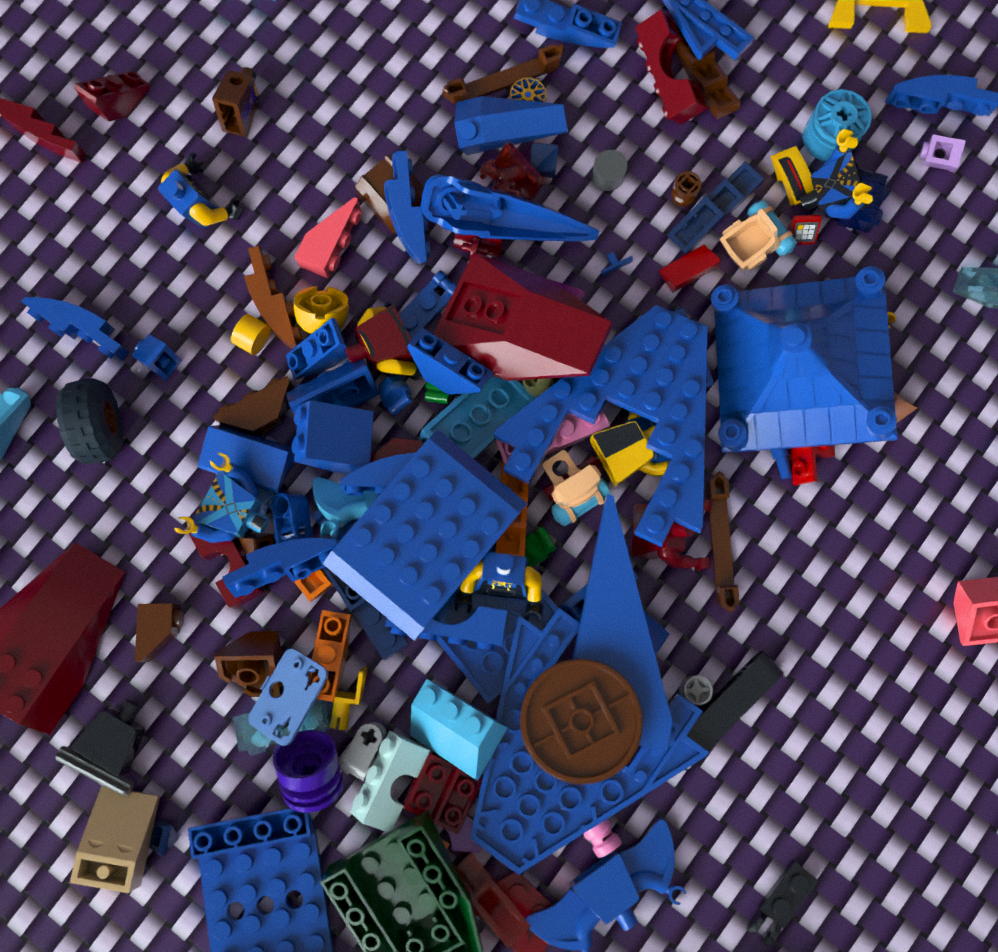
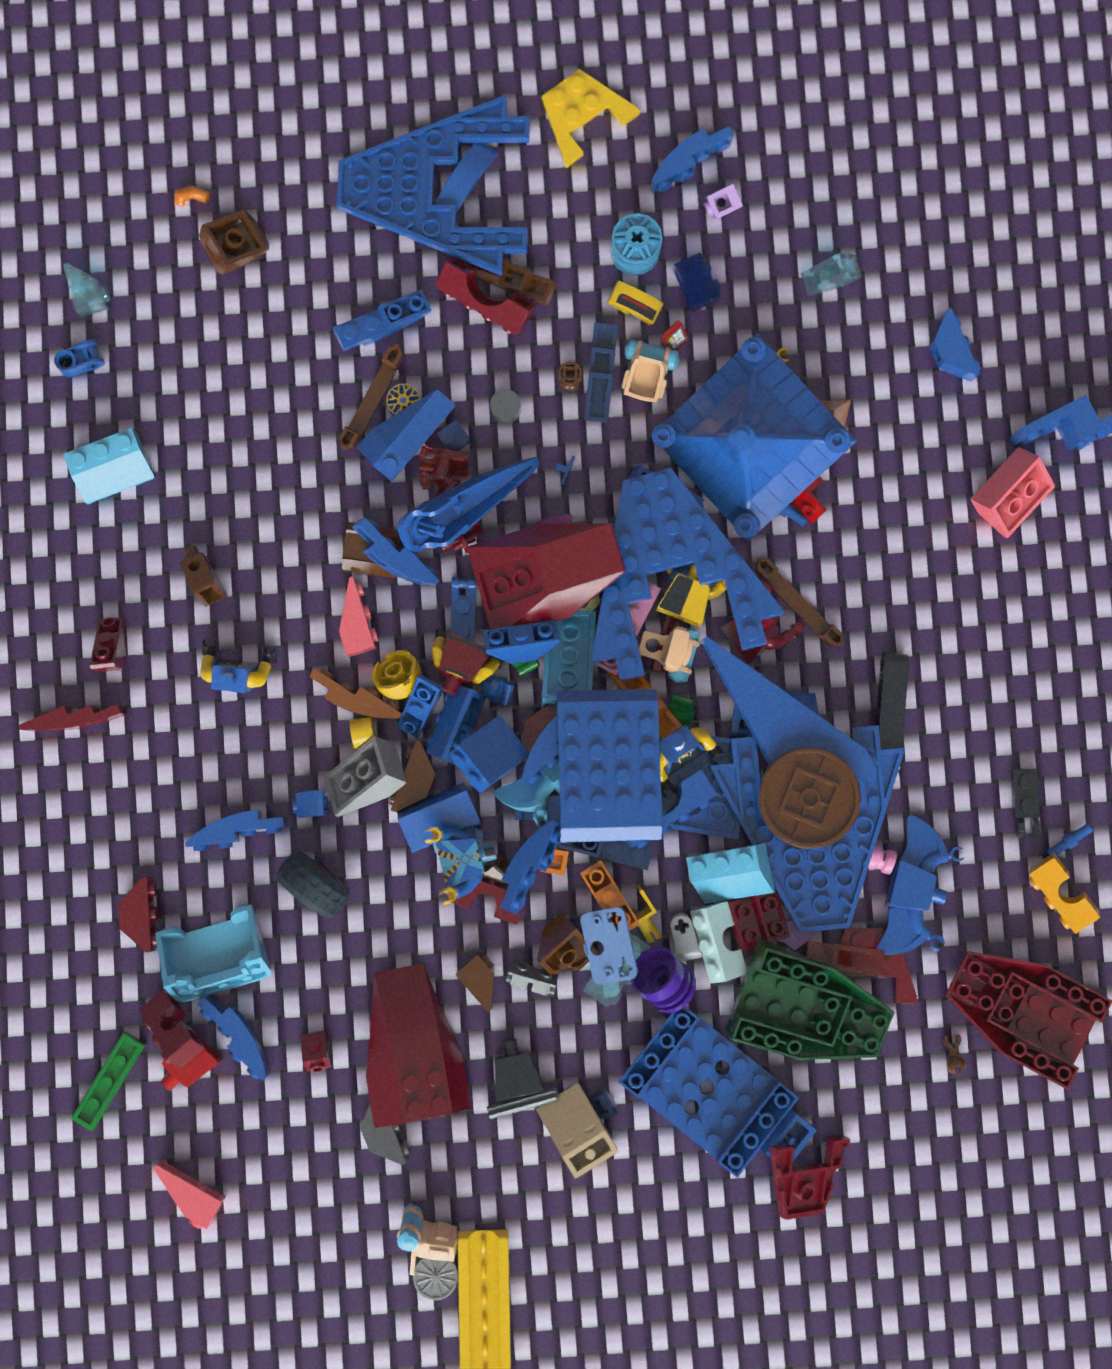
camera: 45 degrees left, 5 degrees up
blue piece [271,493,313,543] -> none
red slope [658,245,721,293] -> none
light grey wheel [679,675,713,705] -> none
torso [800,129,873,219] -> none
none -> light grey slope [324,736,407,817]
none -> dark grey hinge [506,961,559,996]

